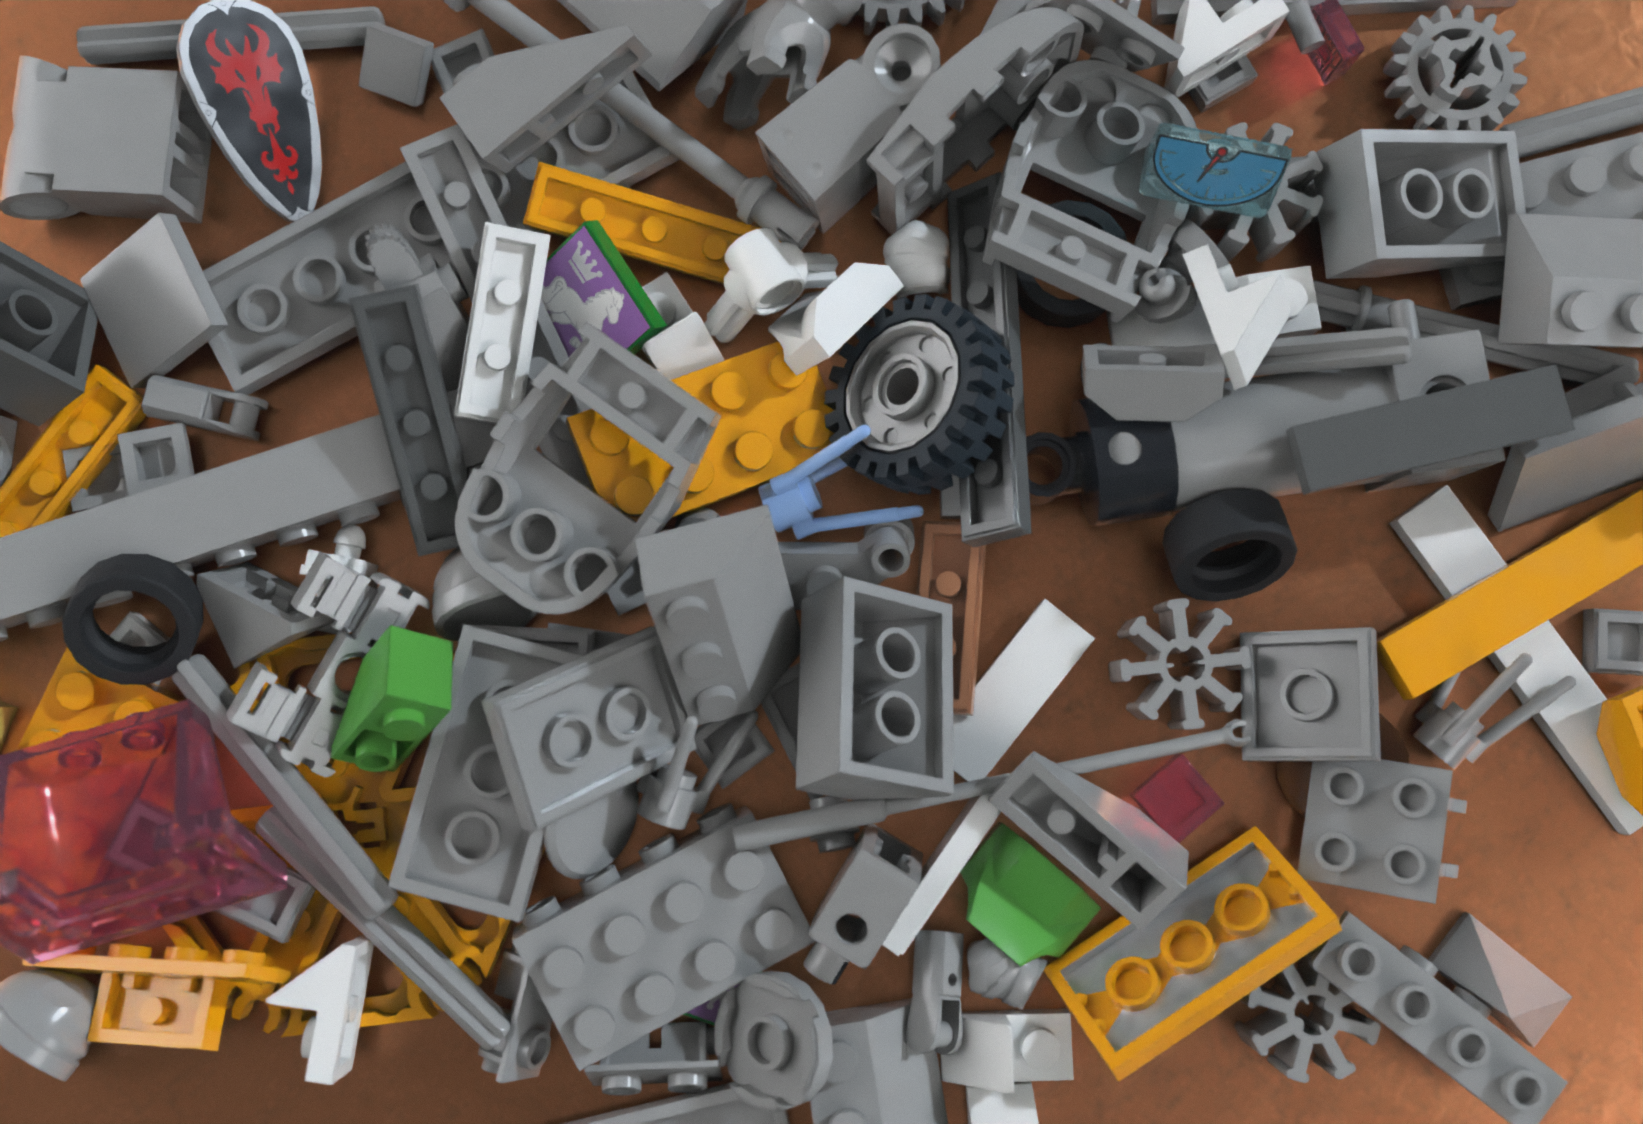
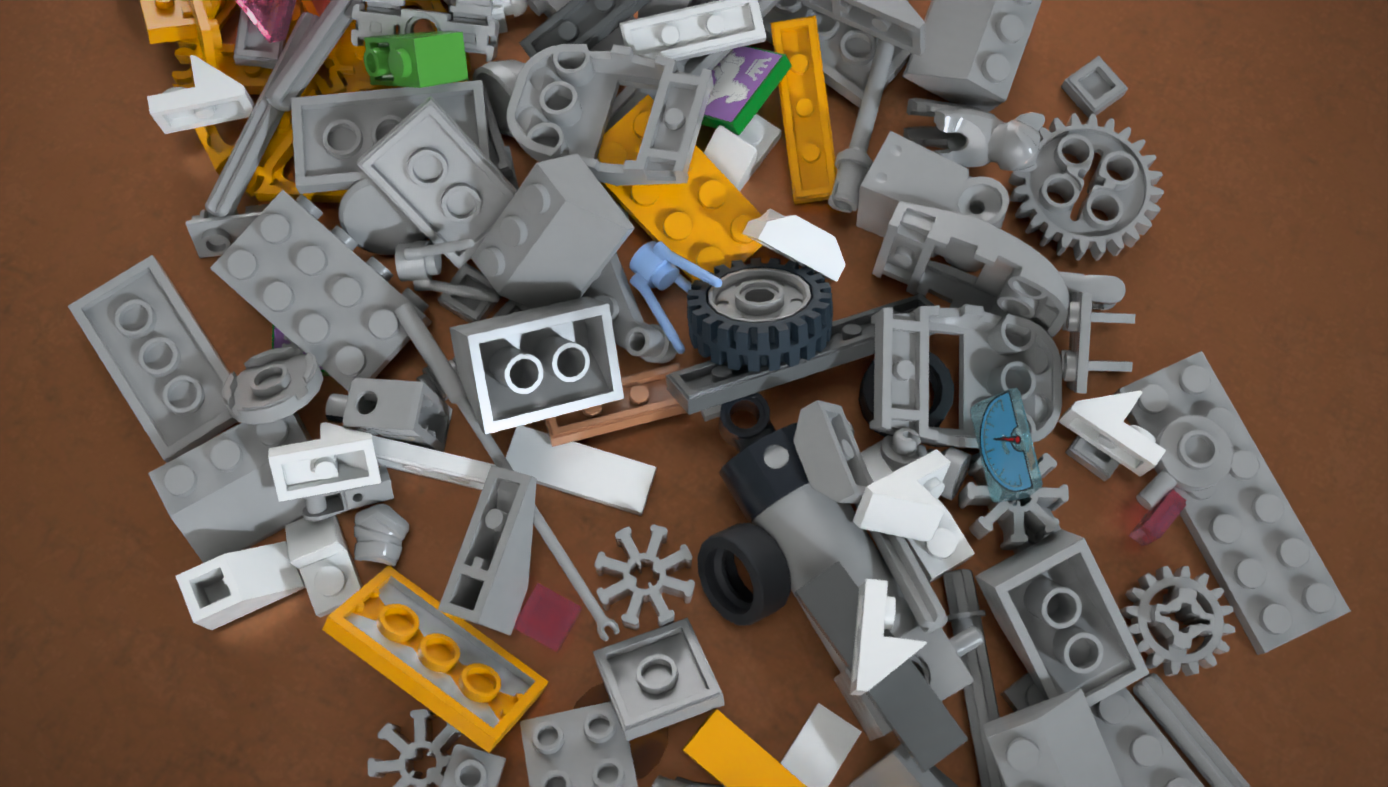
camera: 65 degrees right, 10 degrees down
light grey hinge [584,1021,723,1096] -> none
white axle [704,228,839,343] -> none
white arm [883,220,950,299] -> none
bright green slope [960,822,1101,967] -> none
none -> white slope [268,422,381,502]
none -> white slope [850,578,927,696]

